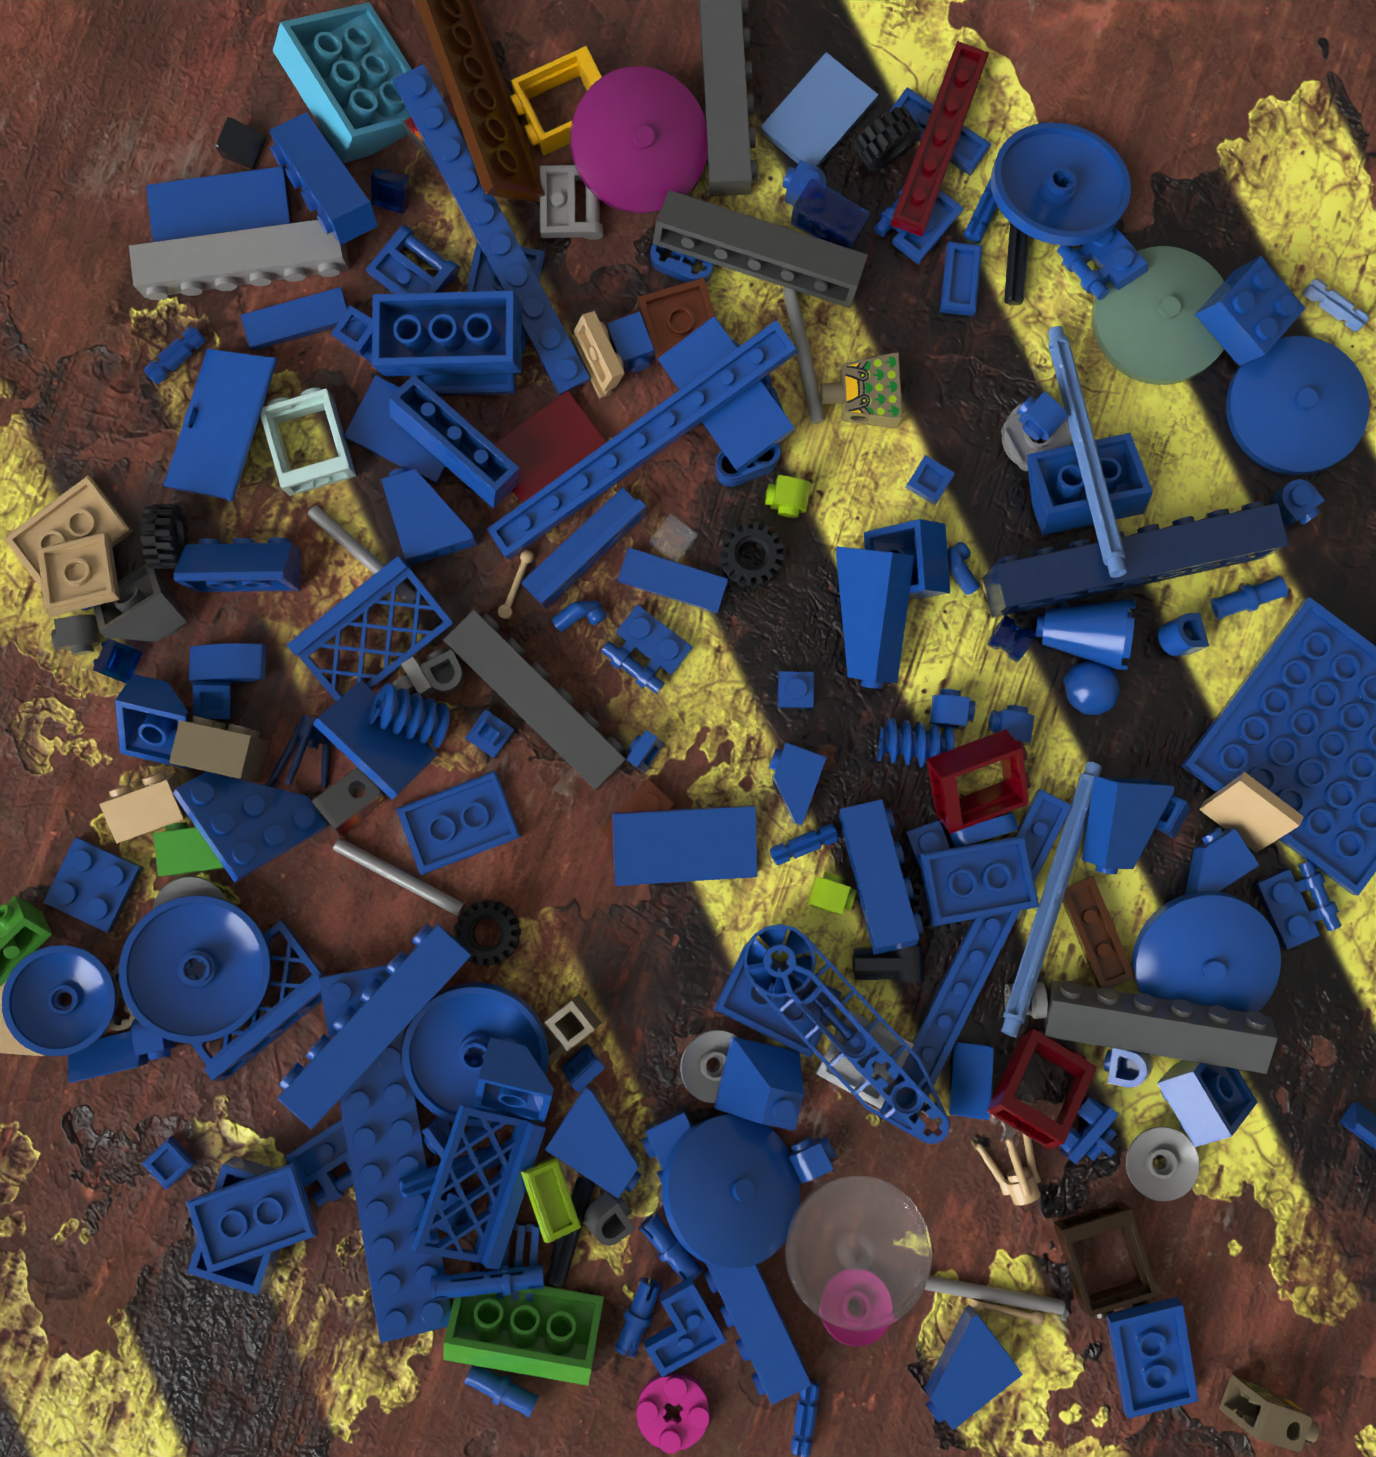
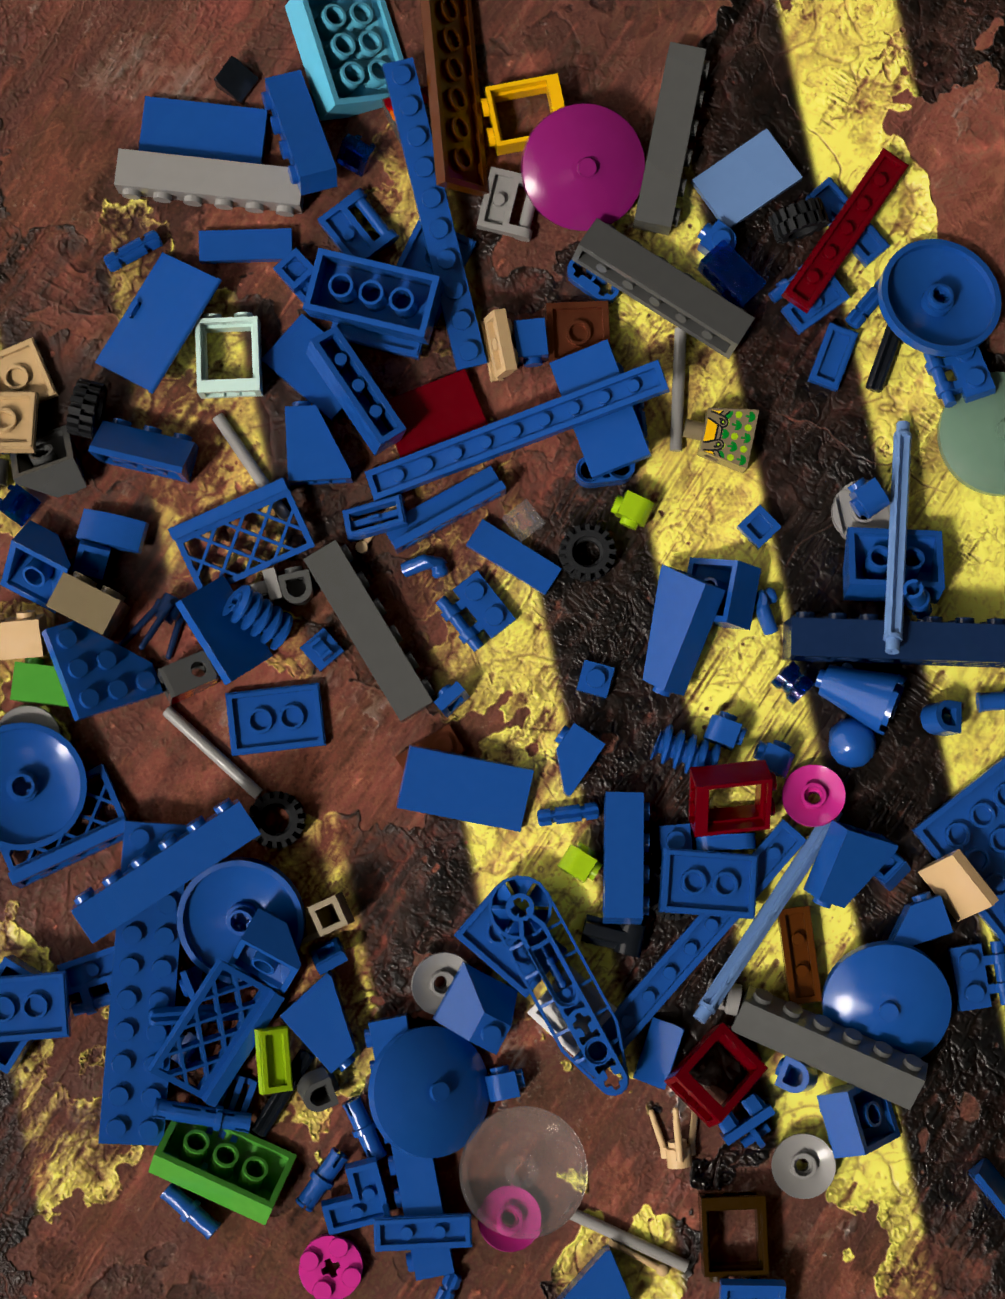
camera: 10 degrees right, 0 degrees up
none -> blue tile [342,494,409,542]
none -> blue tile [373,1212,472,1252]
none -> dark pink dish [782,765,846,827]
none -> blue pin [903,579,932,619]

